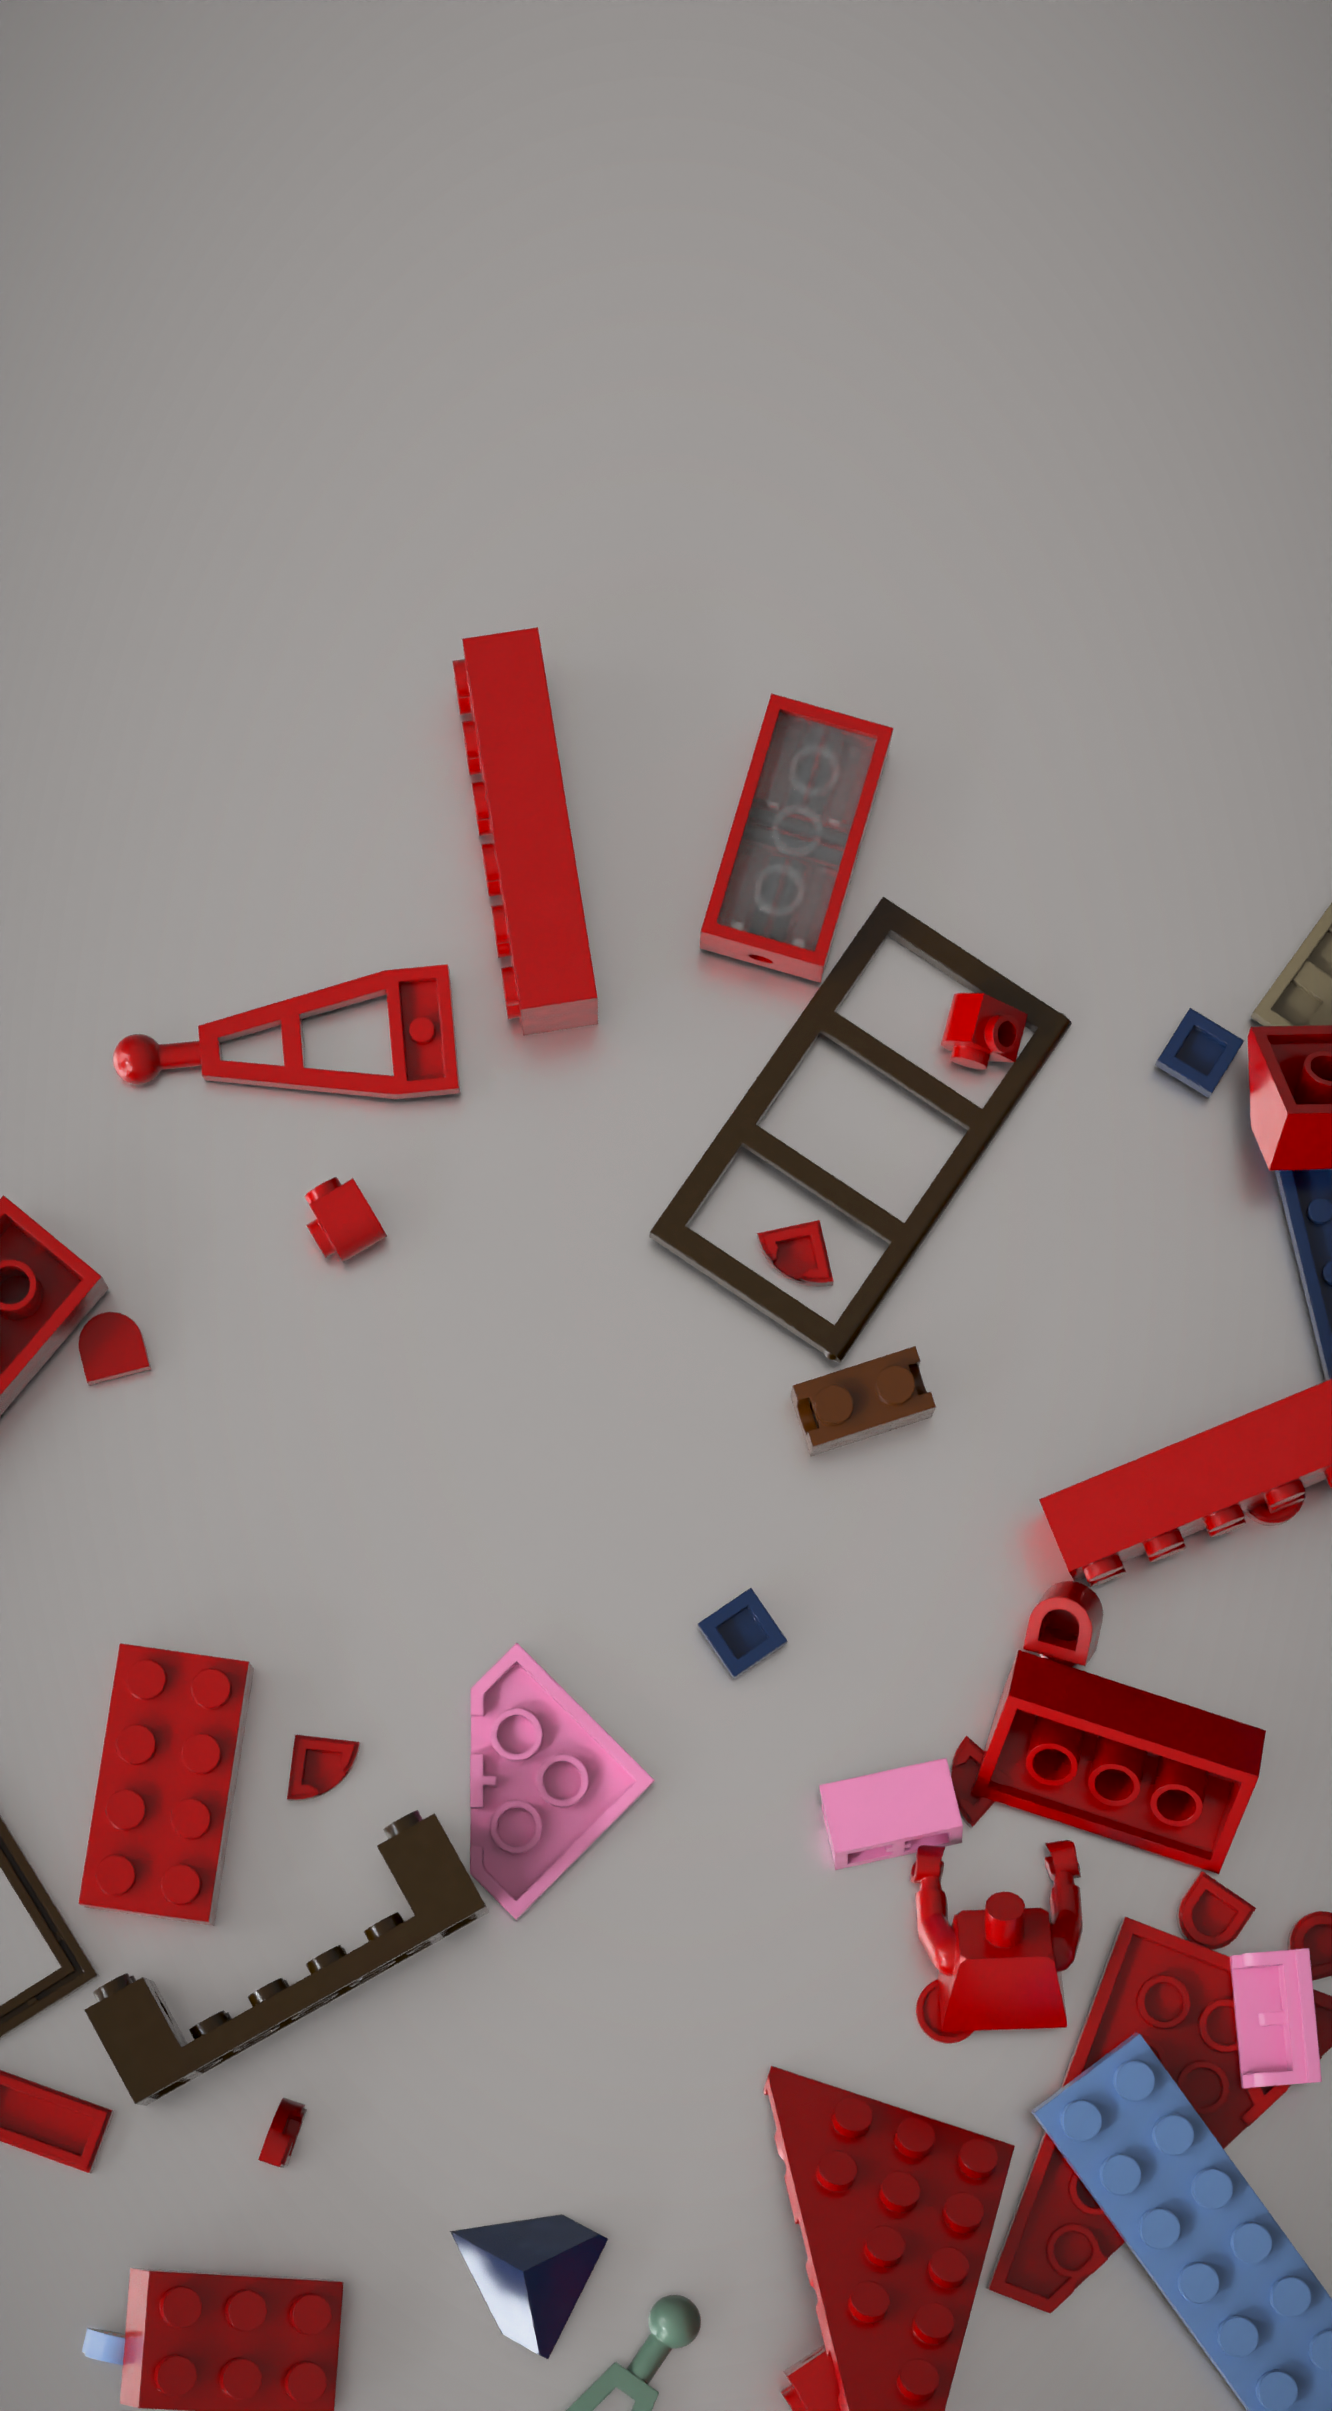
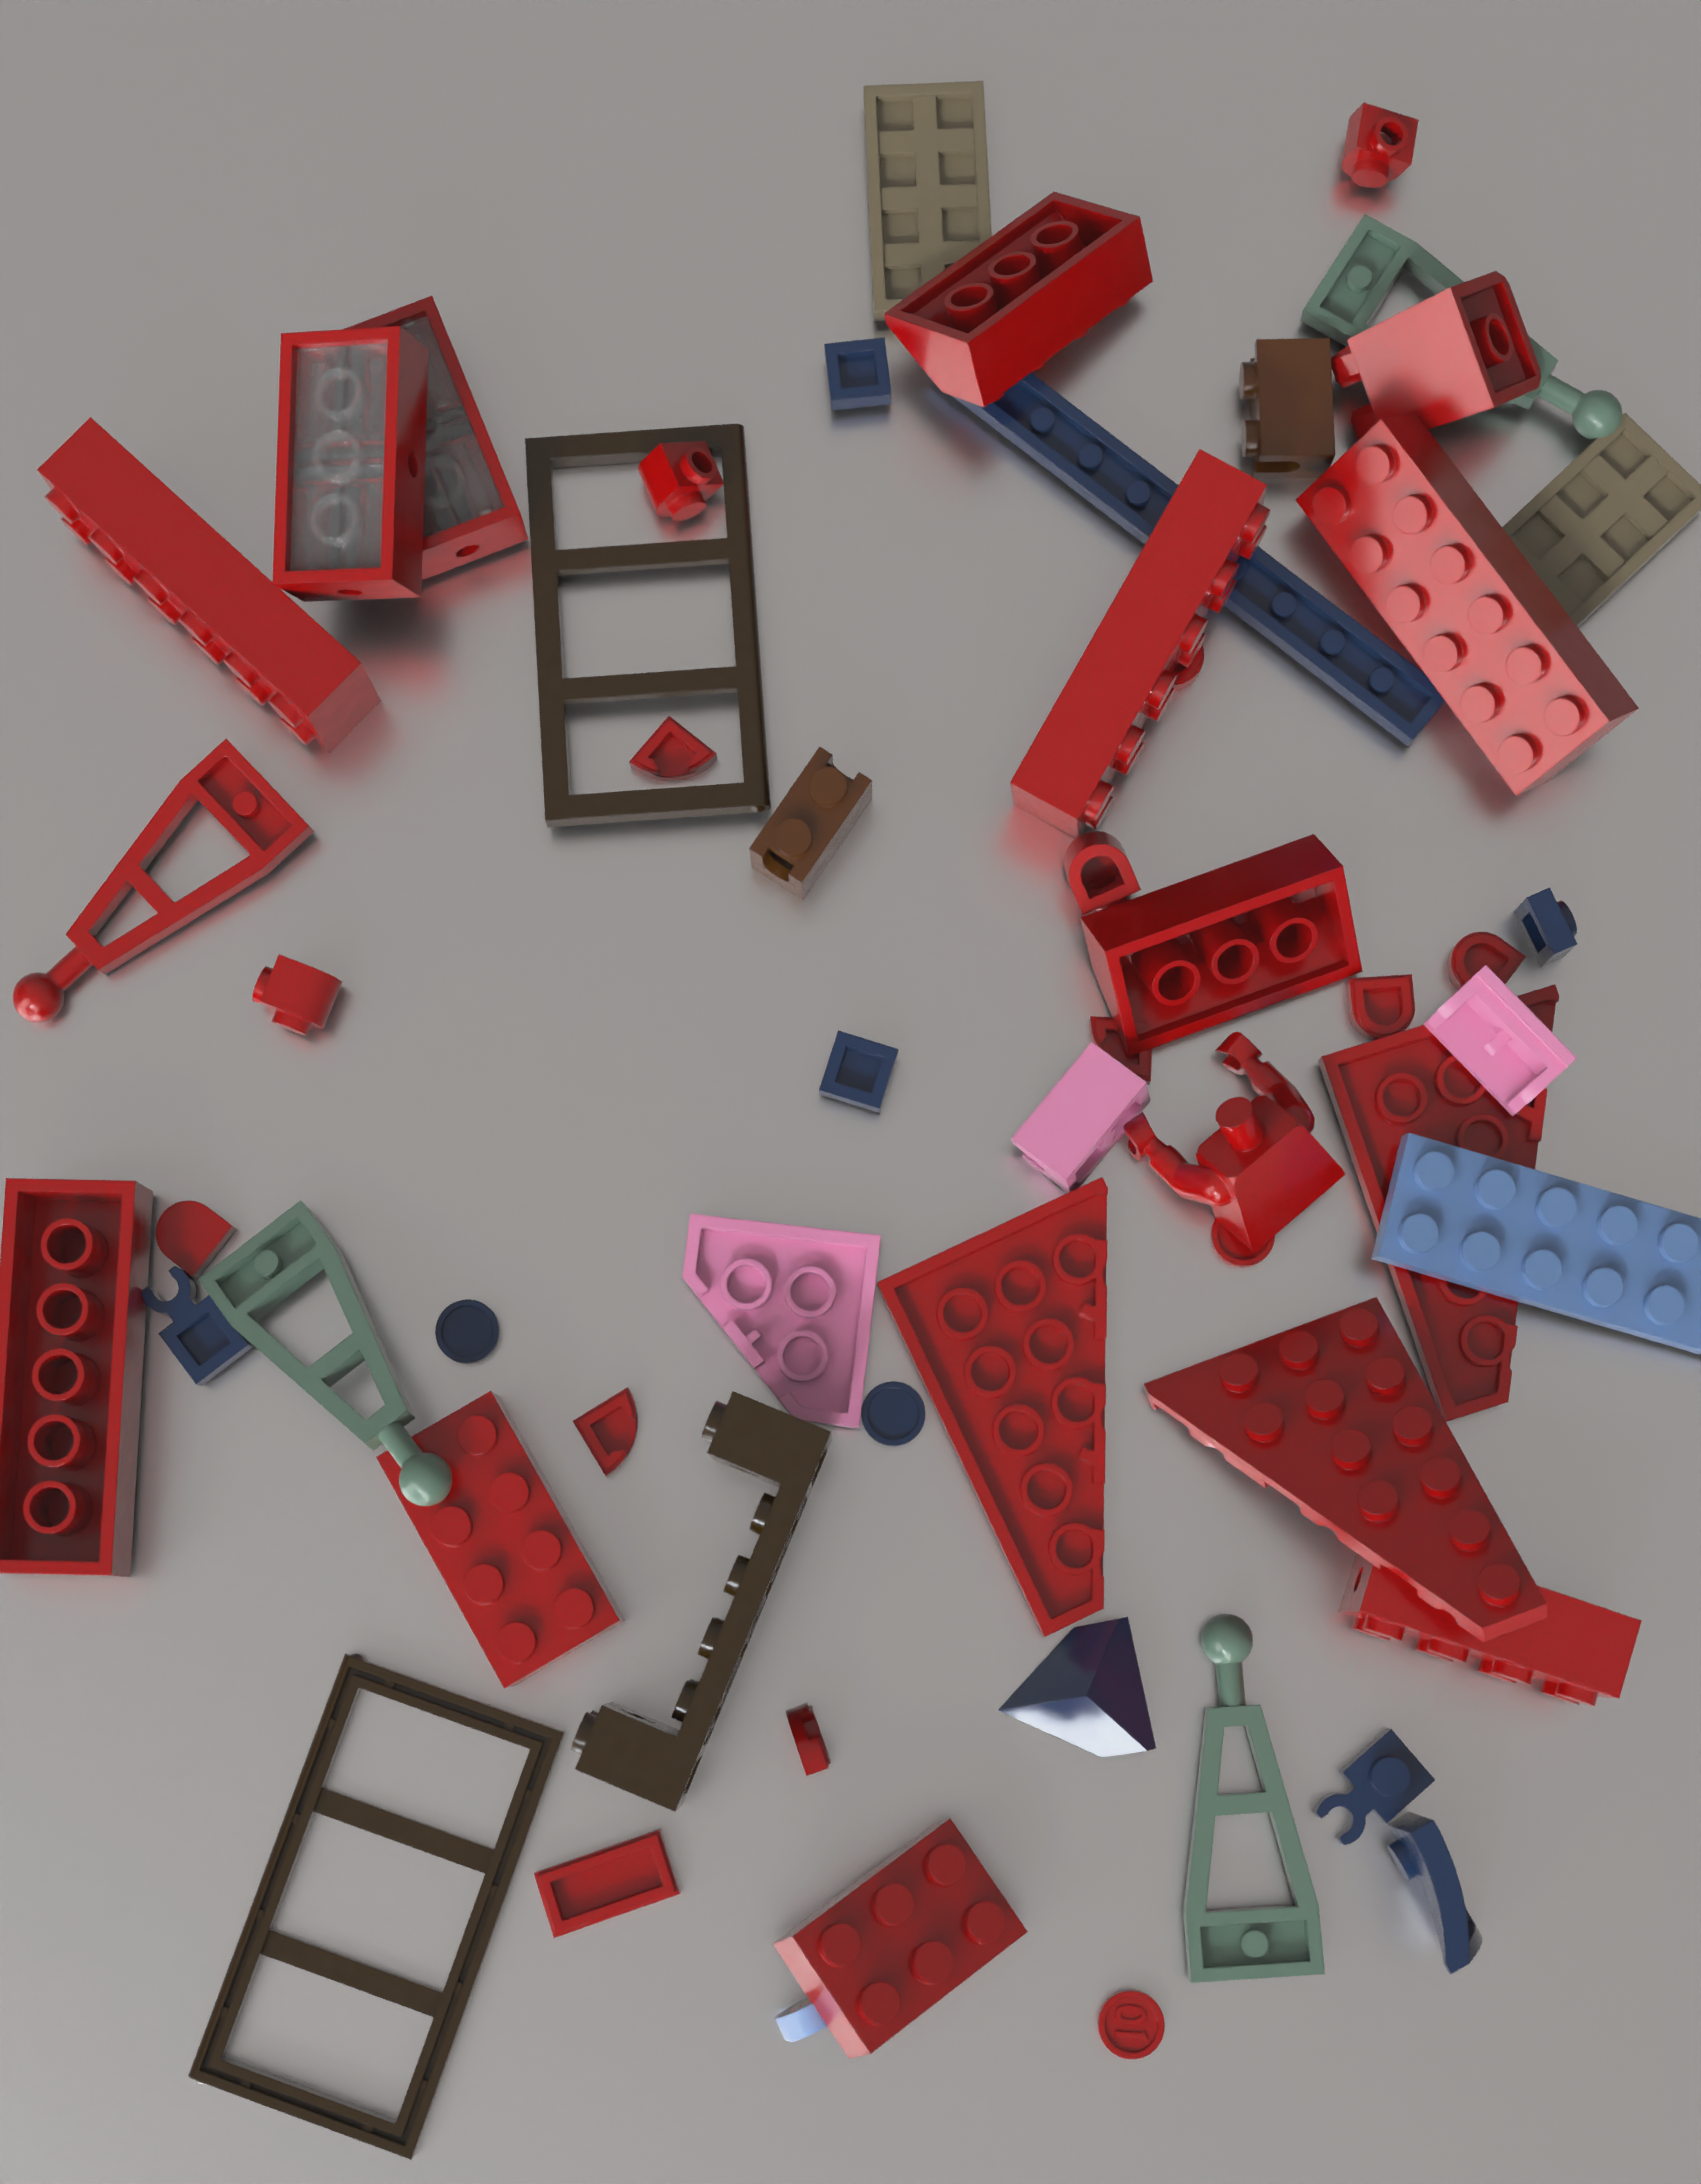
camera: 35 degrees left, 0 degrees up
none -> dark blue plate [142,1266,253,1386]
none -> sand green plate [198,1200,453,1506]
none -> brick [272,326,429,602]
none -> dark blue piece [435,1299,501,1364]
none -> dark blue piece [861,1381,926,1446]
none -> red wing [877,1177,1108,1637]

